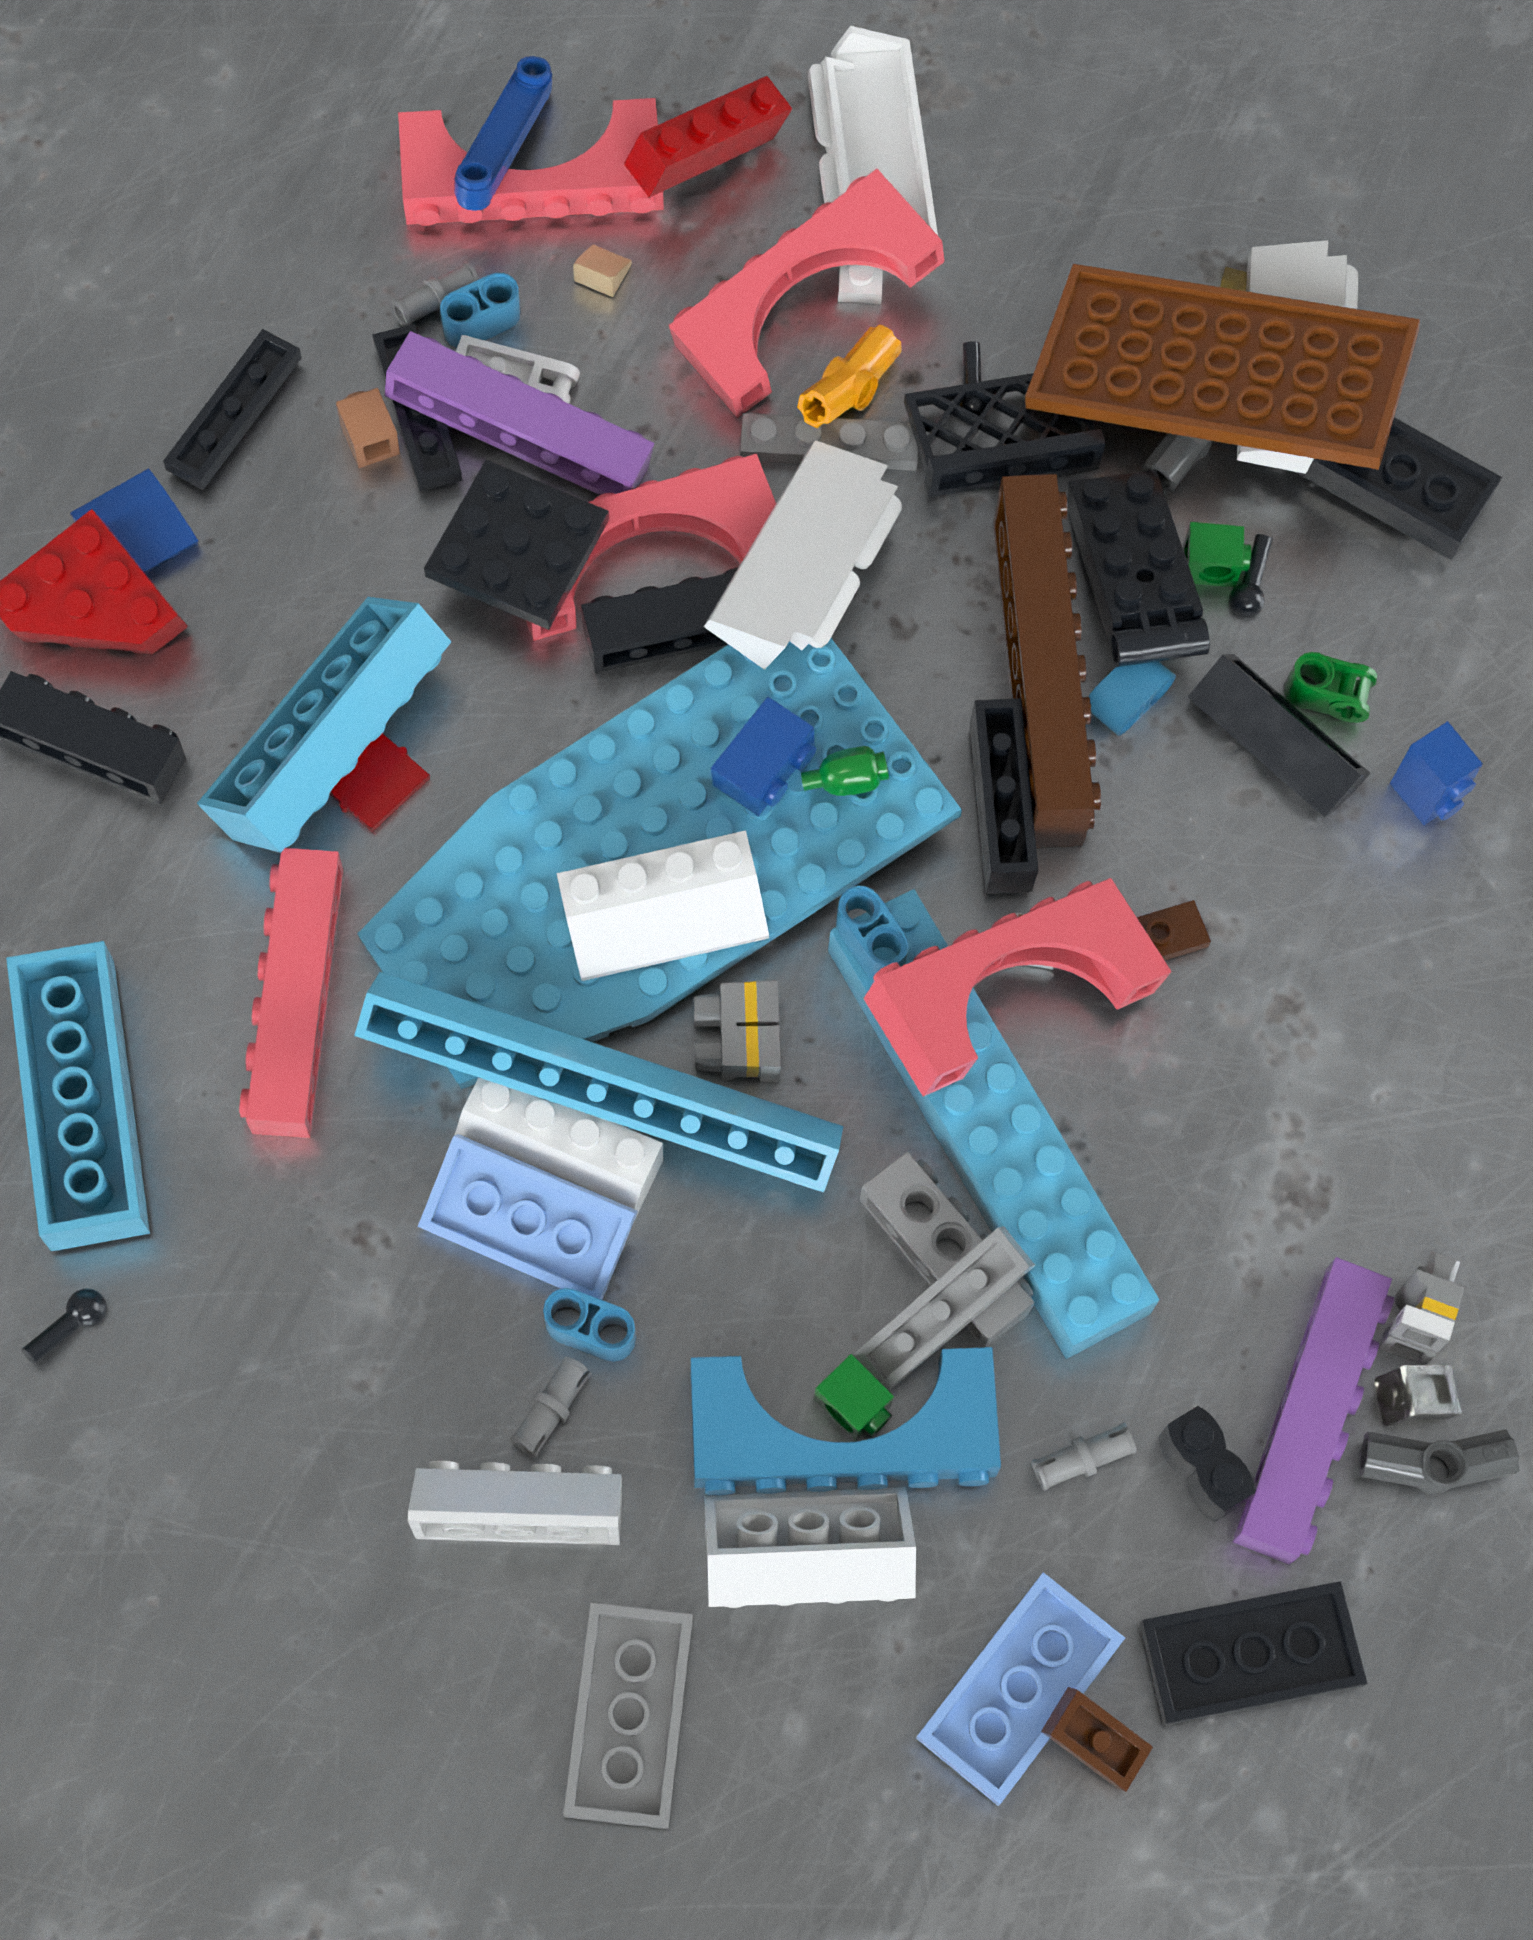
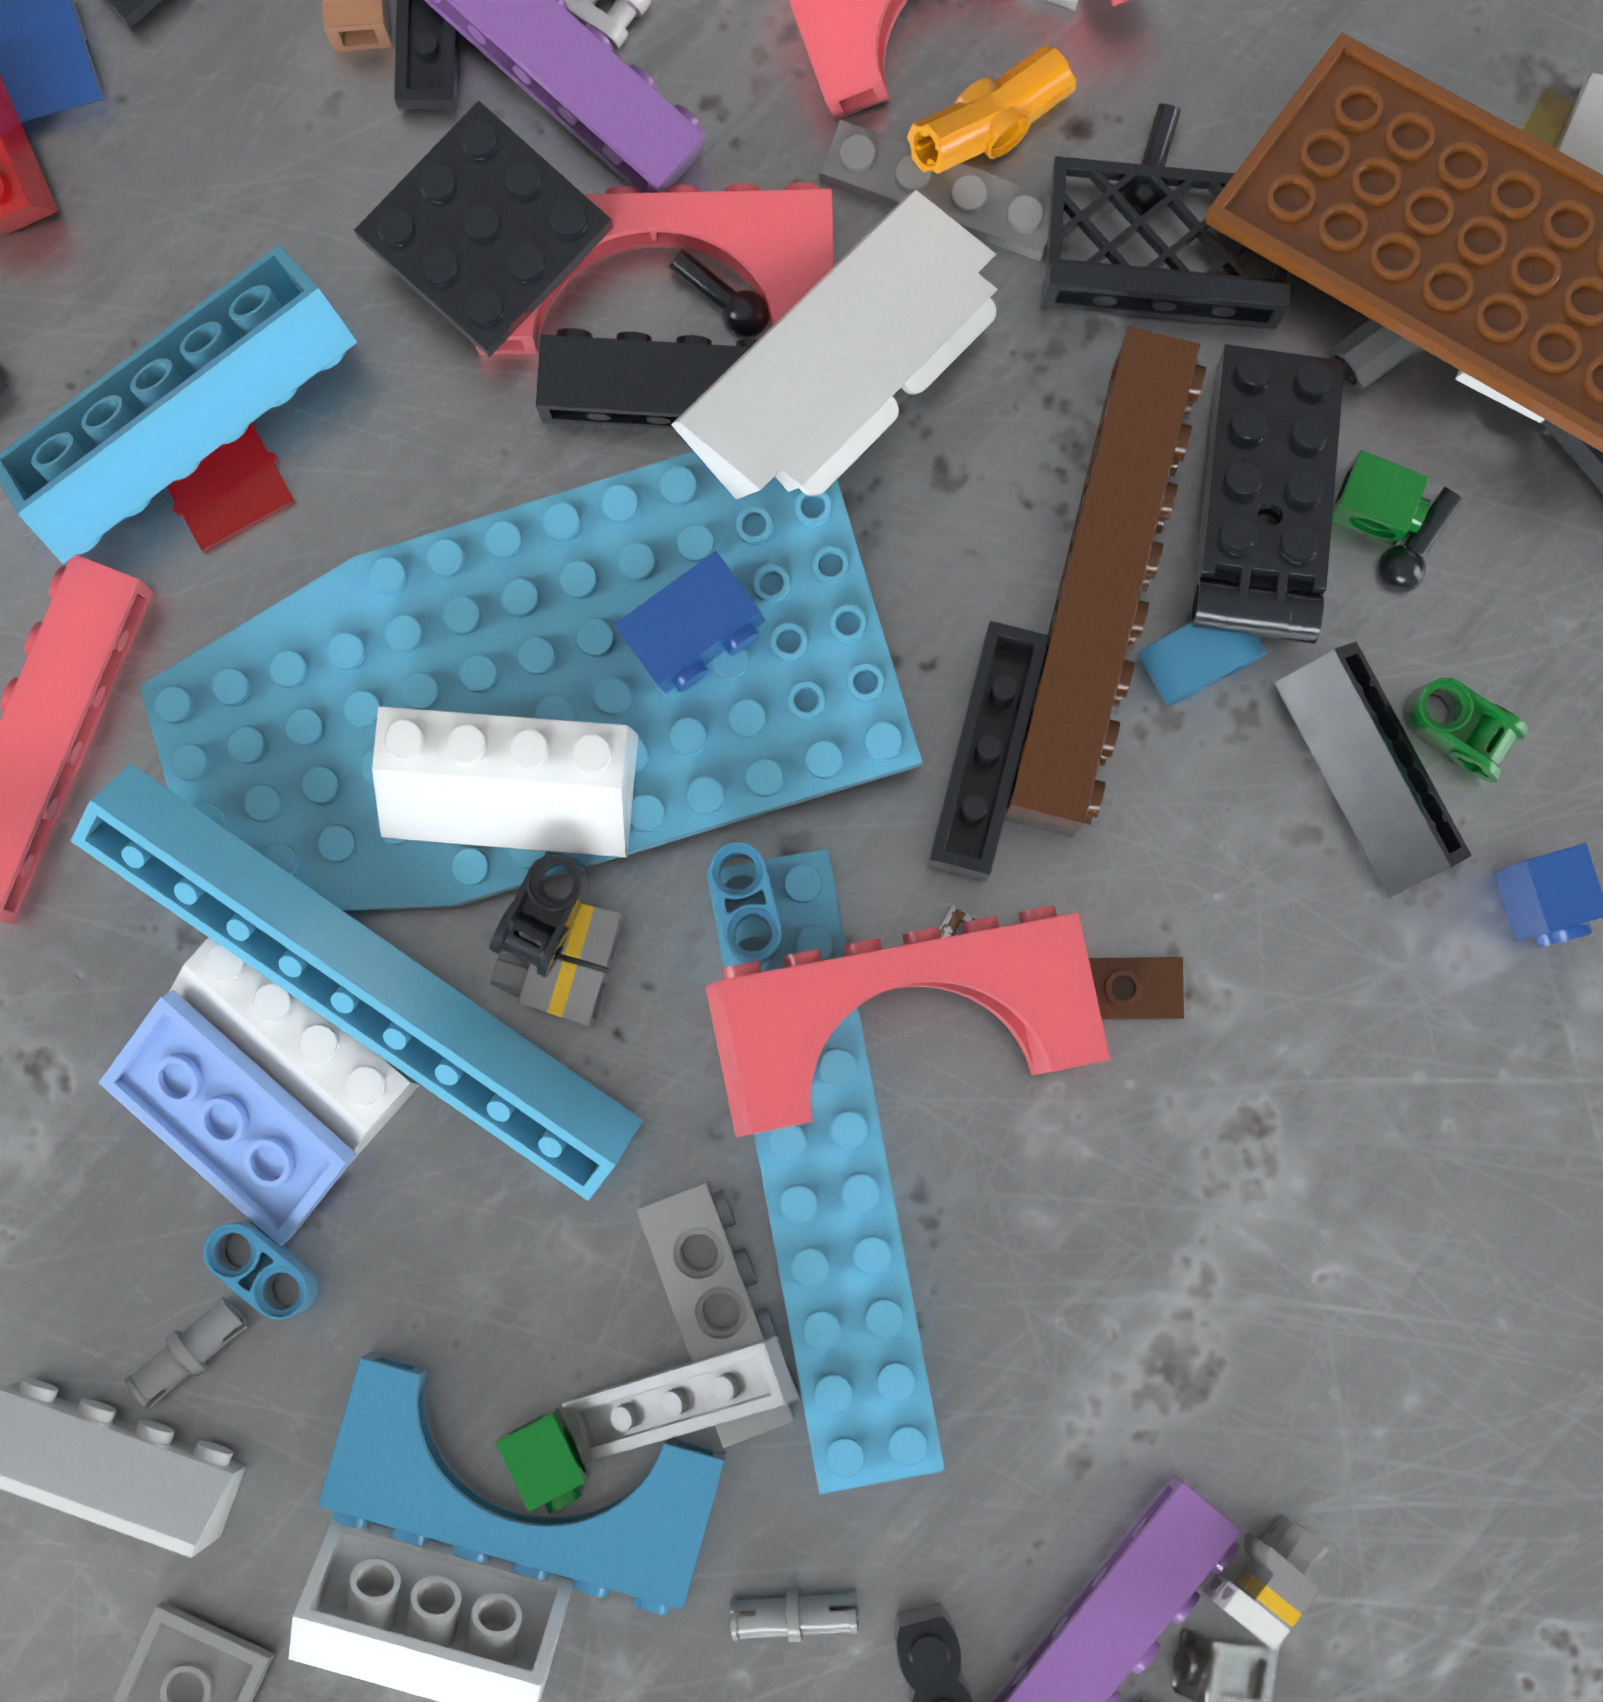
camera: 25 degrees right, 15 degrees up
green plant [801,746,889,796] -> none
none -> black piece [489,854,590,978]
none -> black bar [668,248,769,338]

